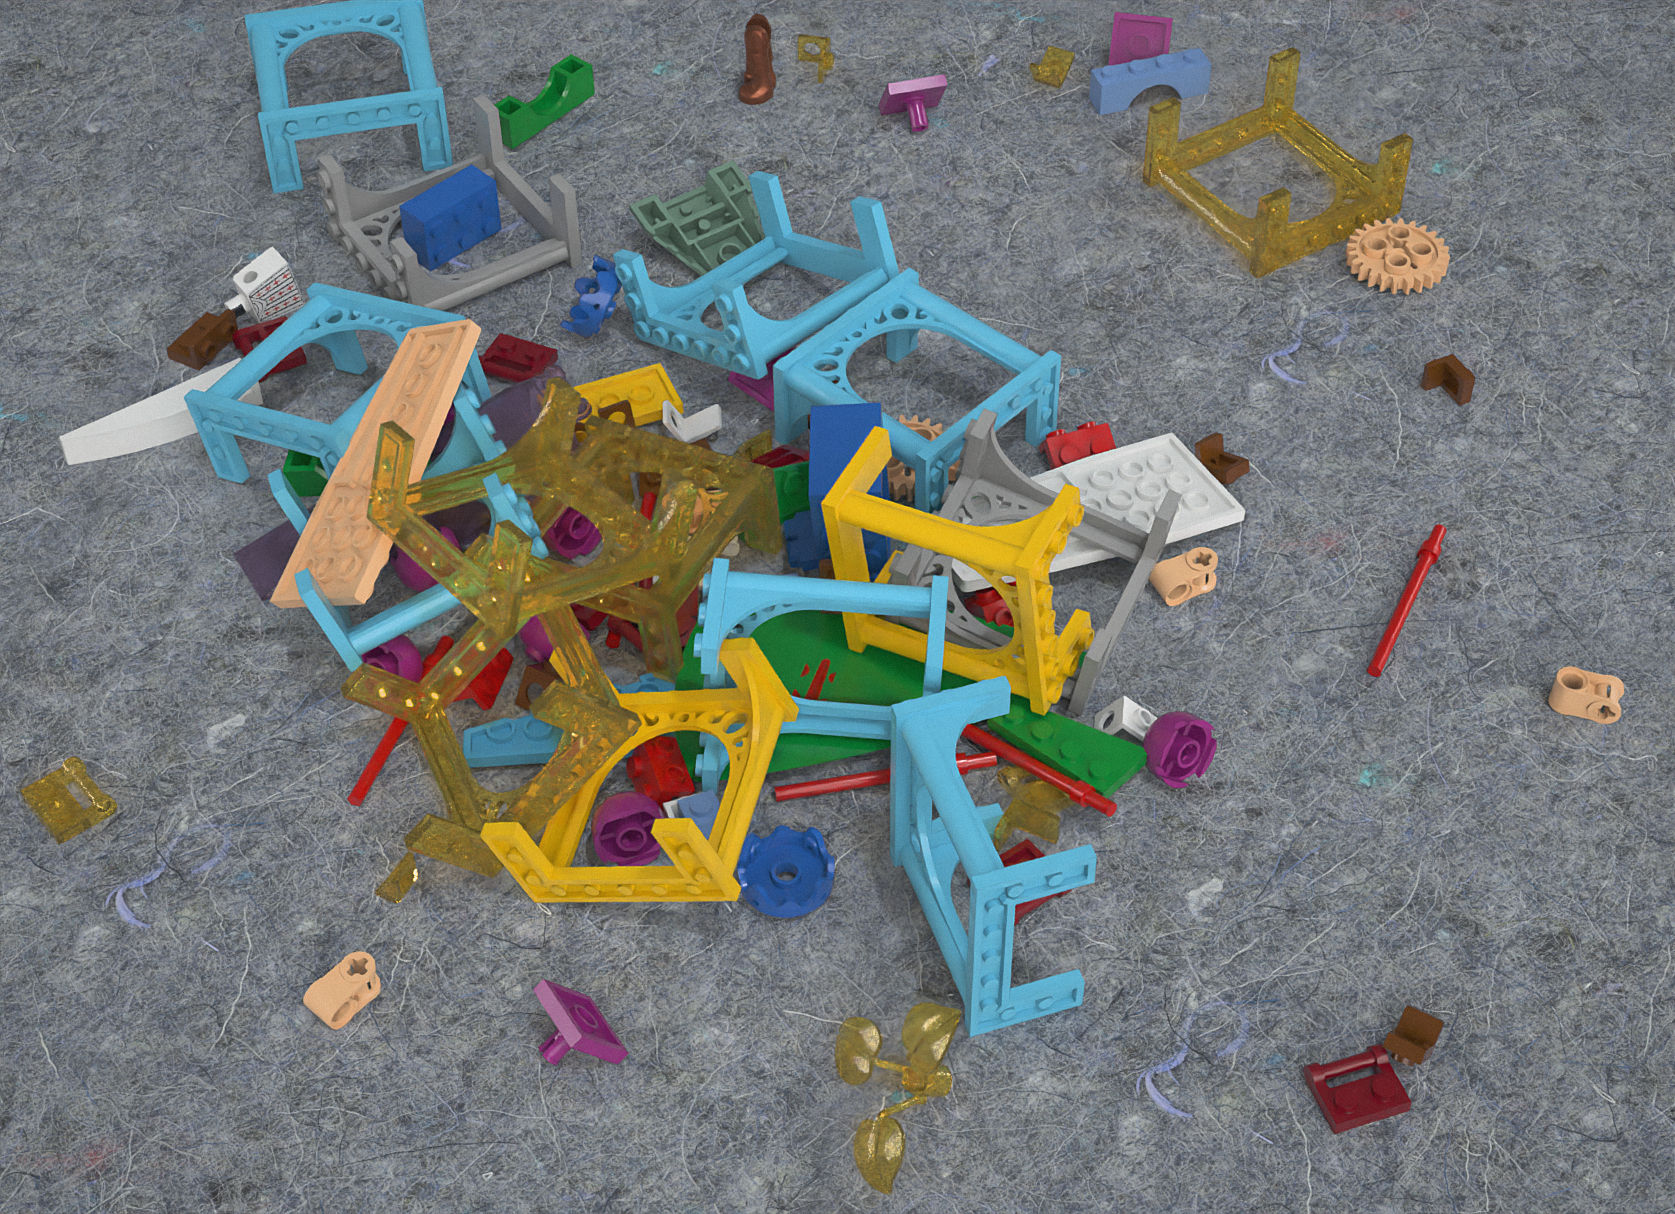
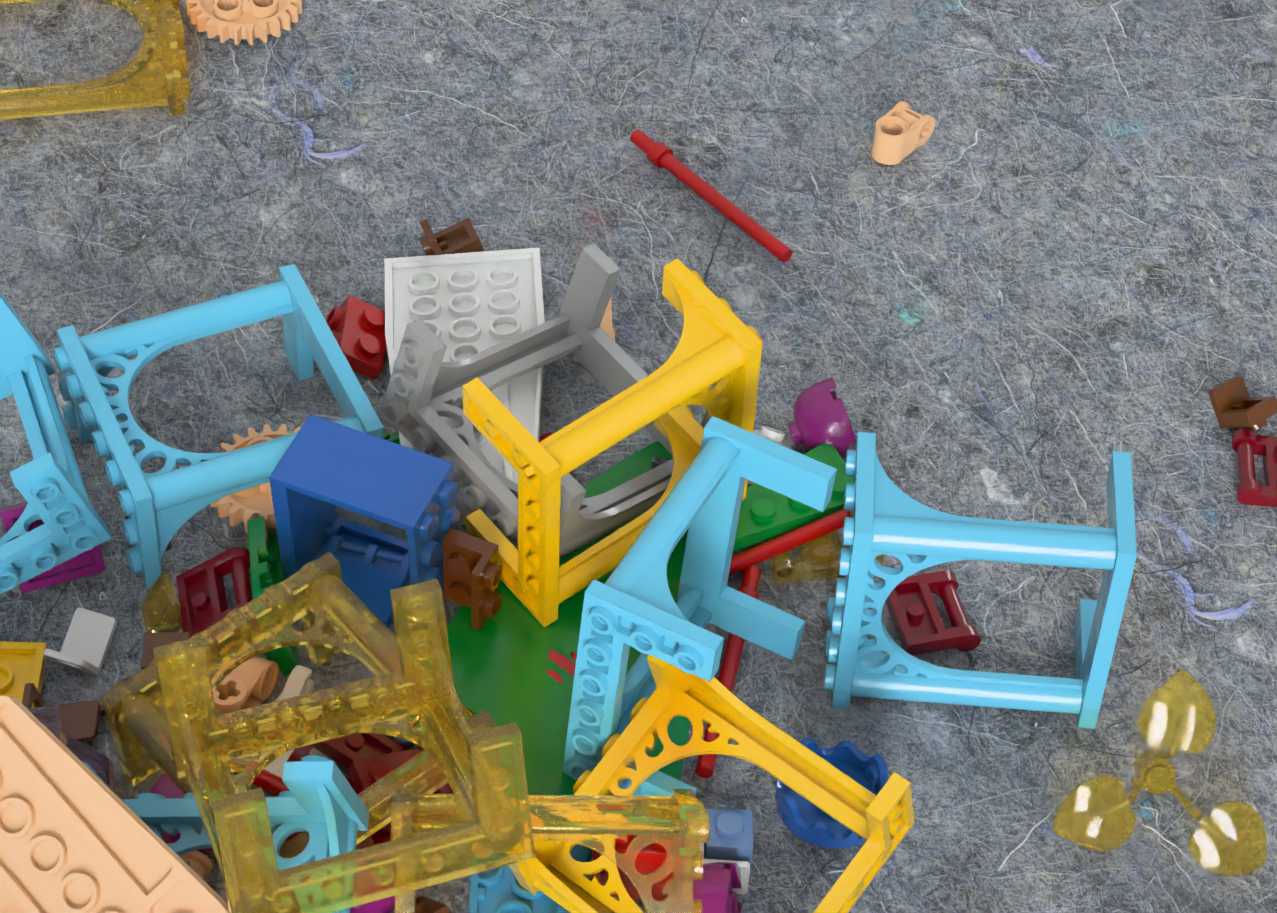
camera: 70 degrees left, 0 degrees up
reddish brown bracket [1421,354,1475,406] -> none

